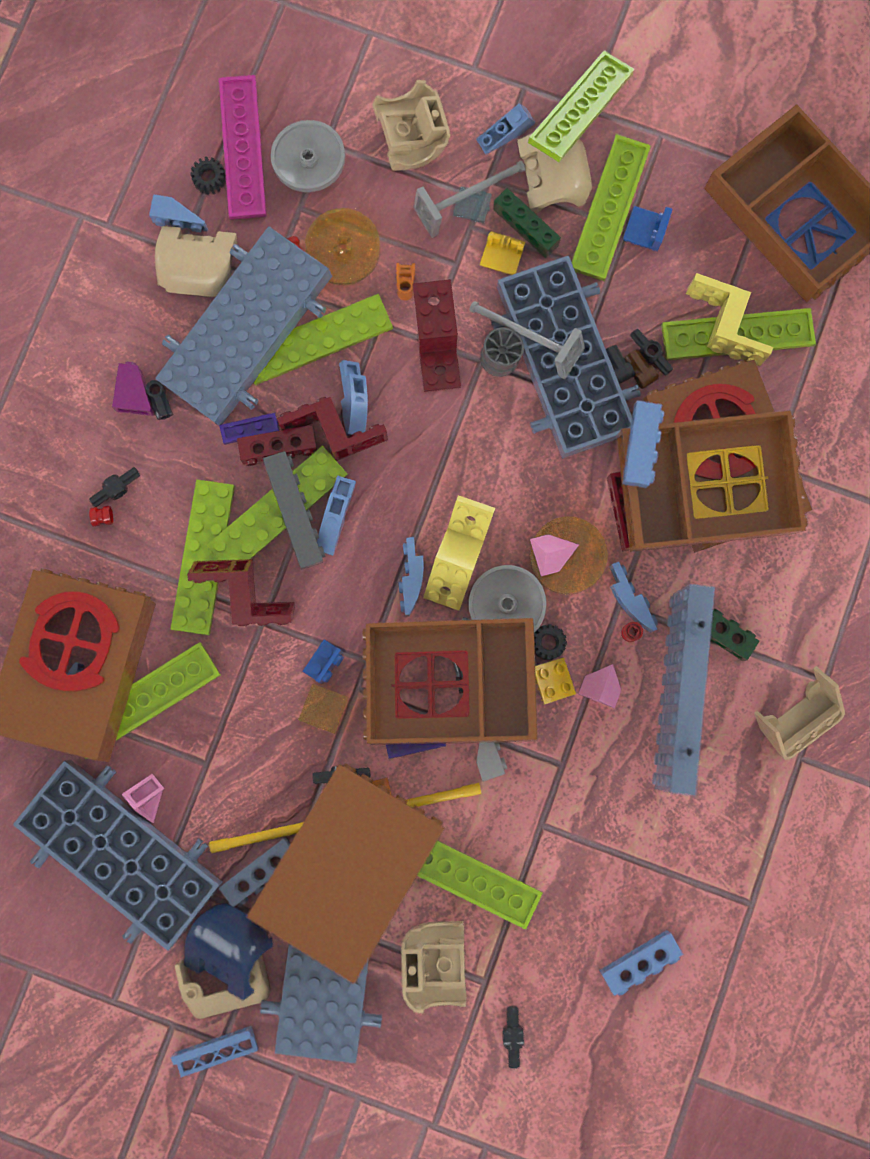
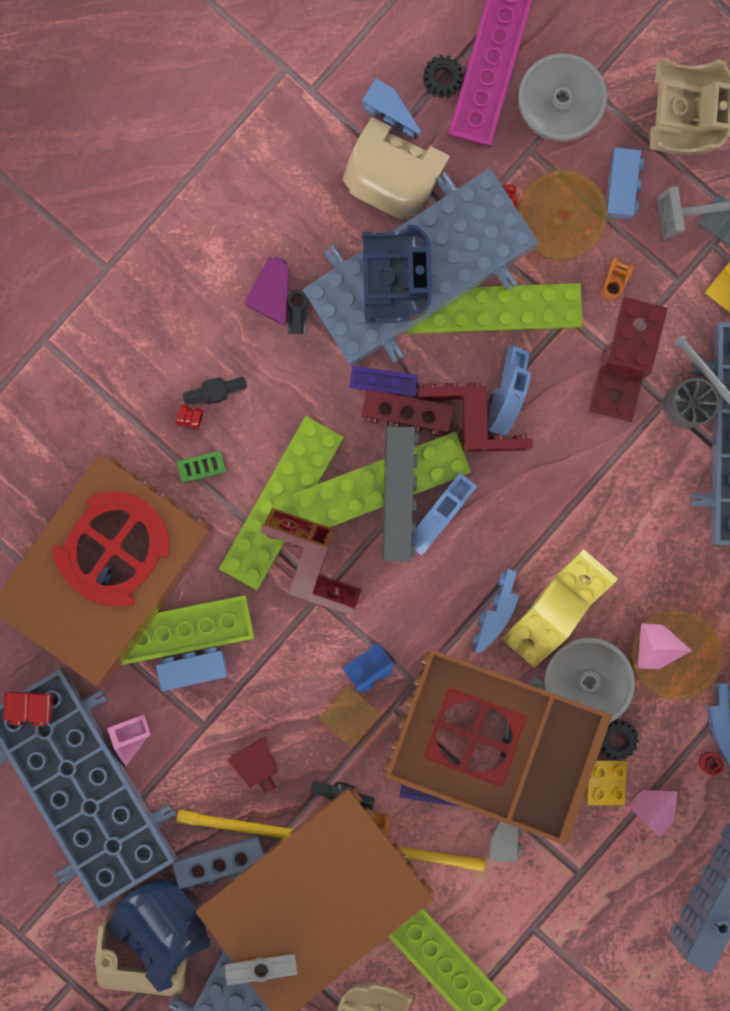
camera: 30 degrees right, 5 degrees up
none -> red brick [3,692,53,726]
none -> medium blue brick [156,647,229,691]
none -> bright green slope [177,451,226,483]
none -> light grey piece [225,953,298,985]
none -> dark red torso [227,736,278,794]
none -> dark blue piece [362,224,432,324]
none -> medium blue brick [604,147,644,220]

